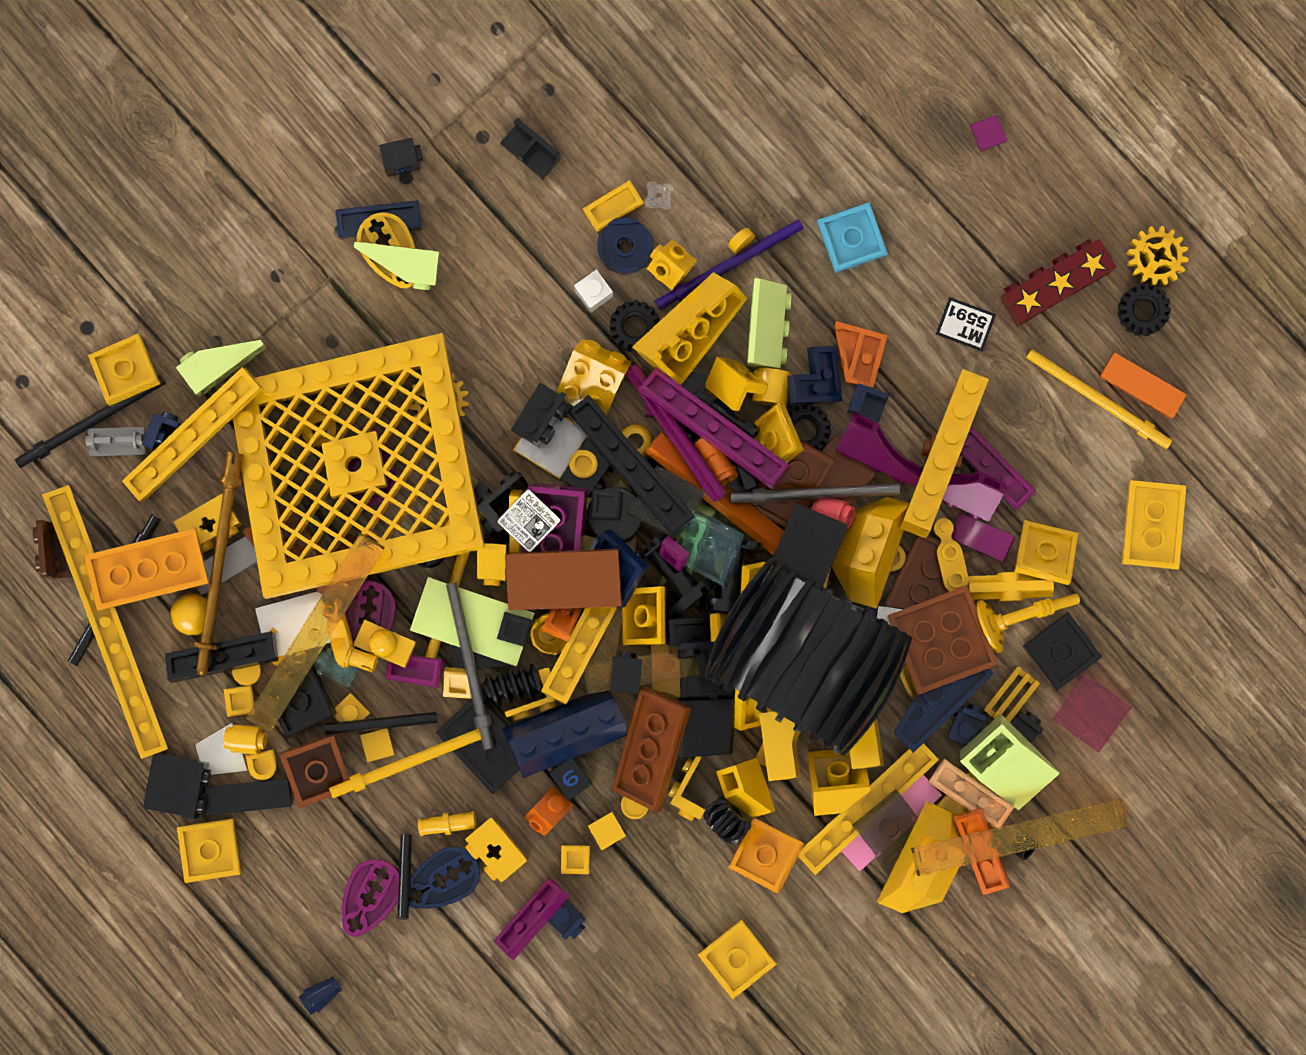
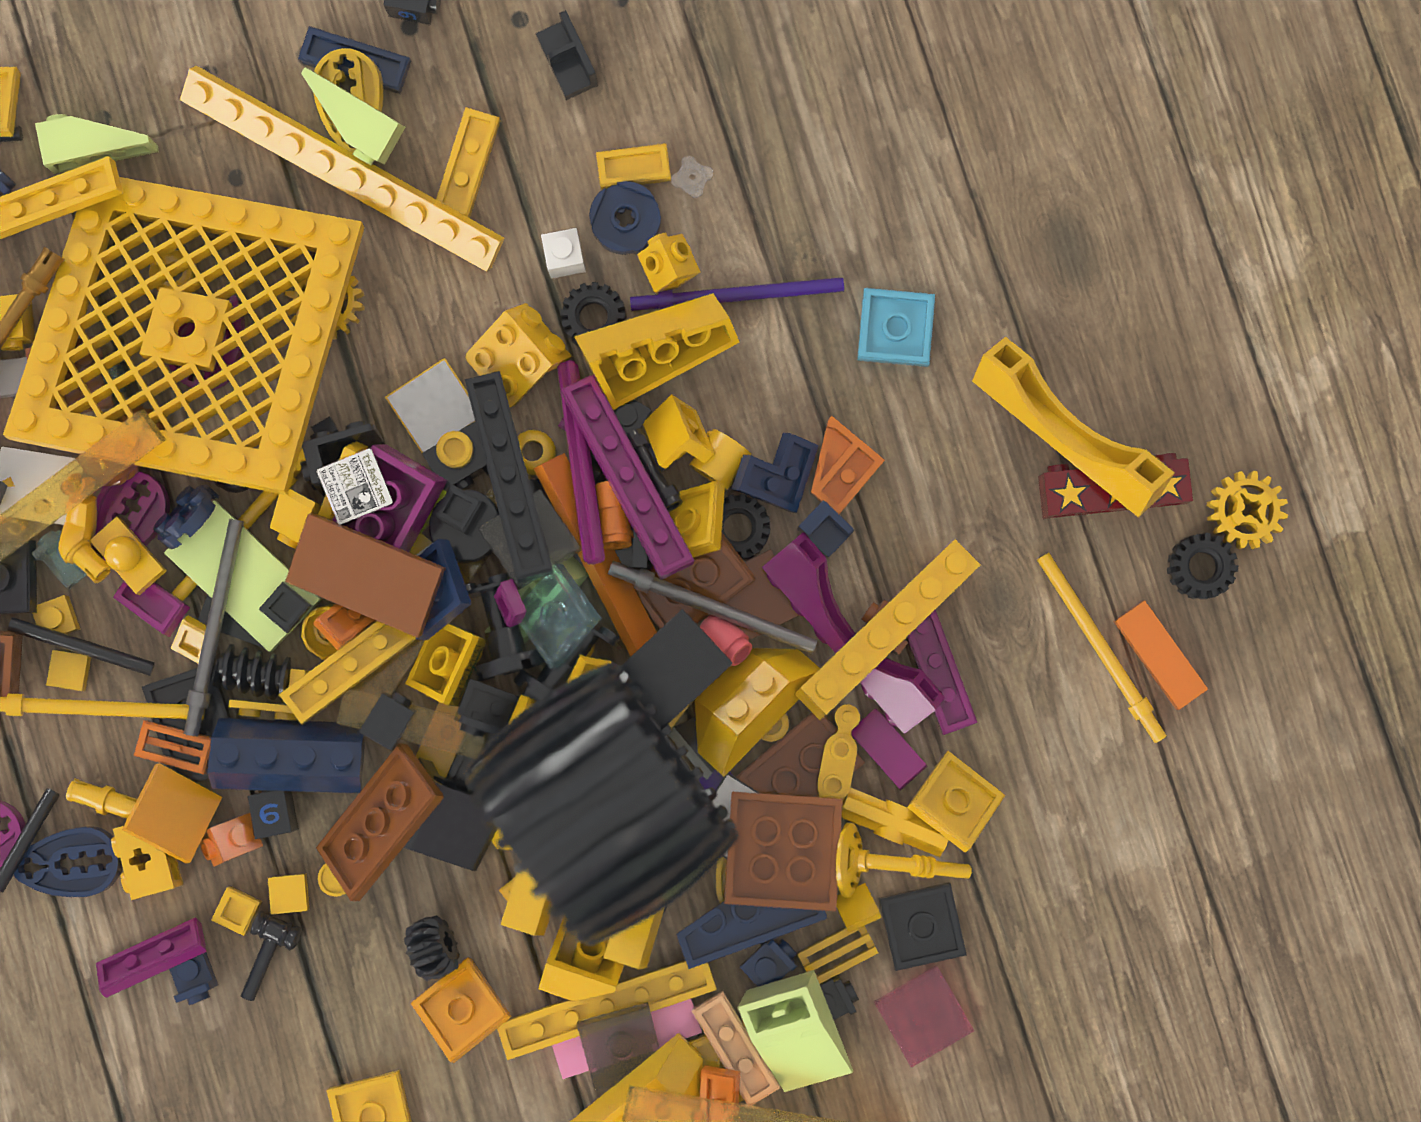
camera: 25 degrees right, 0 degrees up
black bracket [511,383,570,448] -> none
yellow bracket [668,756,705,821] -> none
yellow slope [716,757,776,818] -> none
yellow tile [728,228,755,254] -> none
yellowish green slope [746,278,792,370] -> none
sticker [936,297,996,352] -> none
magenta tile [970,115,1007,152] -> none
yellow plate [1121,480,1186,570] -> none
none -> light orange tile [122,763,222,864]
none -> orange tile [133,720,211,774]
none -> dark blue plate [153,484,219,549]
none -> yellow plate [180,66,504,272]
none -> black piece [240,911,302,1001]
none -> yellow tile [436,107,501,218]
none -> yellow tile [836,883,882,933]
none -> yellow arch [972,336,1175,518]

